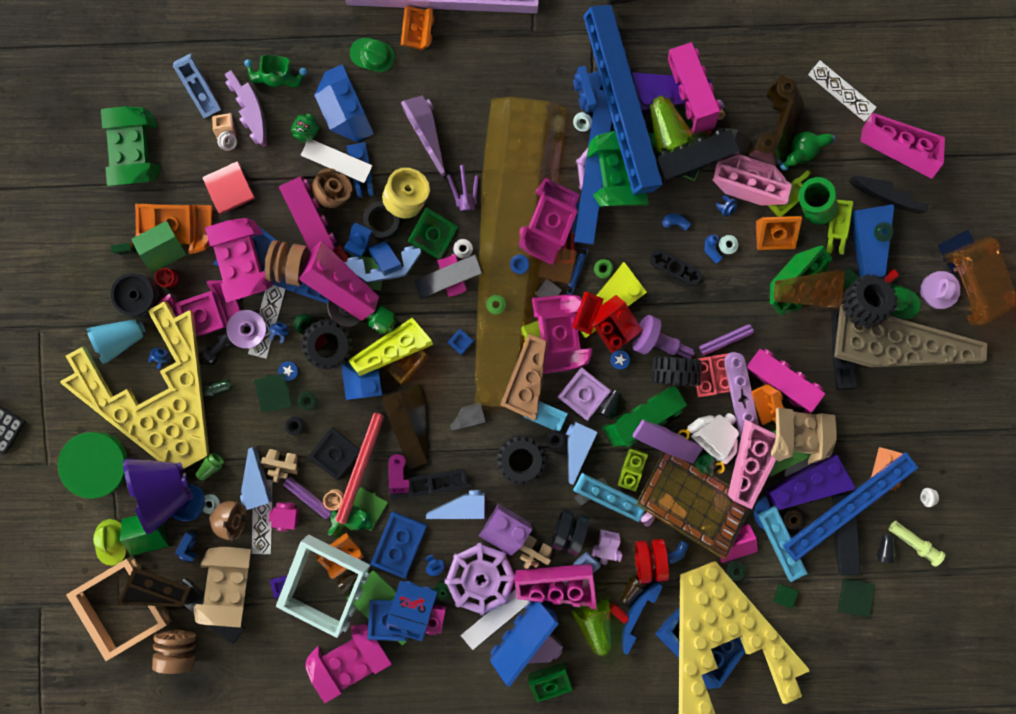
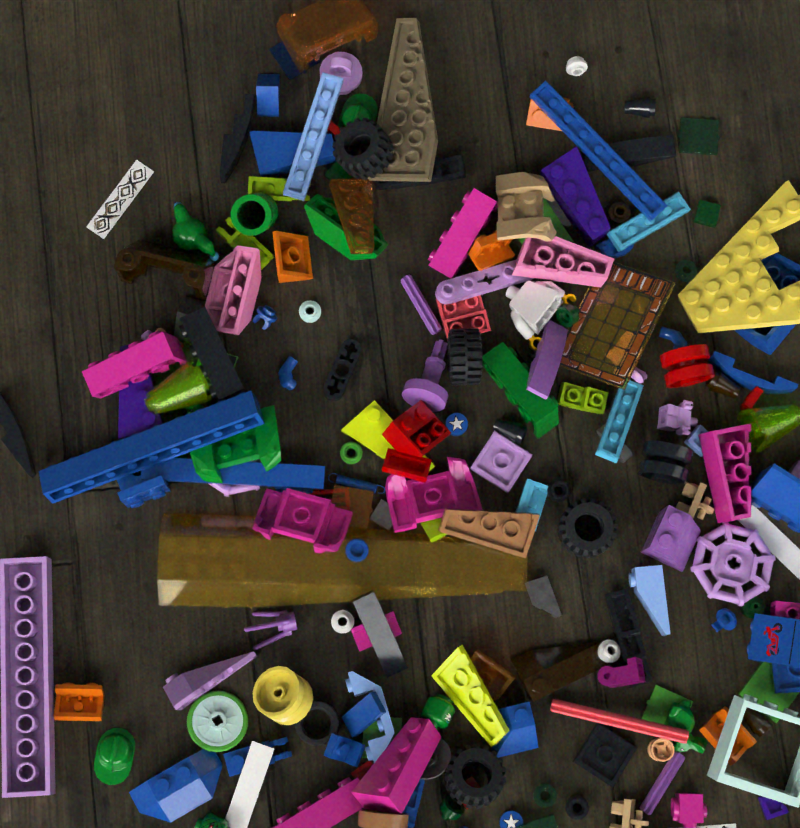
camera: 105 degrees left, 10 degrees down
medium nougat cylinder [312,168,352,208] -> none
blue tile [370,511,427,579] -> none
green slope [408,208,458,260] -> none
blue tile [447,329,474,355] -> none
bright green plate [486,295,506,314] -> none
light blue slope [566,422,597,485] -> none
light aqua plate [573,112,592,131] -> none
blue arm [704,234,723,264] -> none
dark pink panel [715,524,758,563] -> none
dark pink wedge [860,113,945,179] -> none
clear green plate [873,222,894,242] -> none
yellowish green pin [889,521,945,567] -> none
none -> light aqua wheel [187,691,248,752]
none -> blue slope [256,74,280,117]
none -> light blue tile [283,72,344,201]
none -> white plate [598,639,620,663]

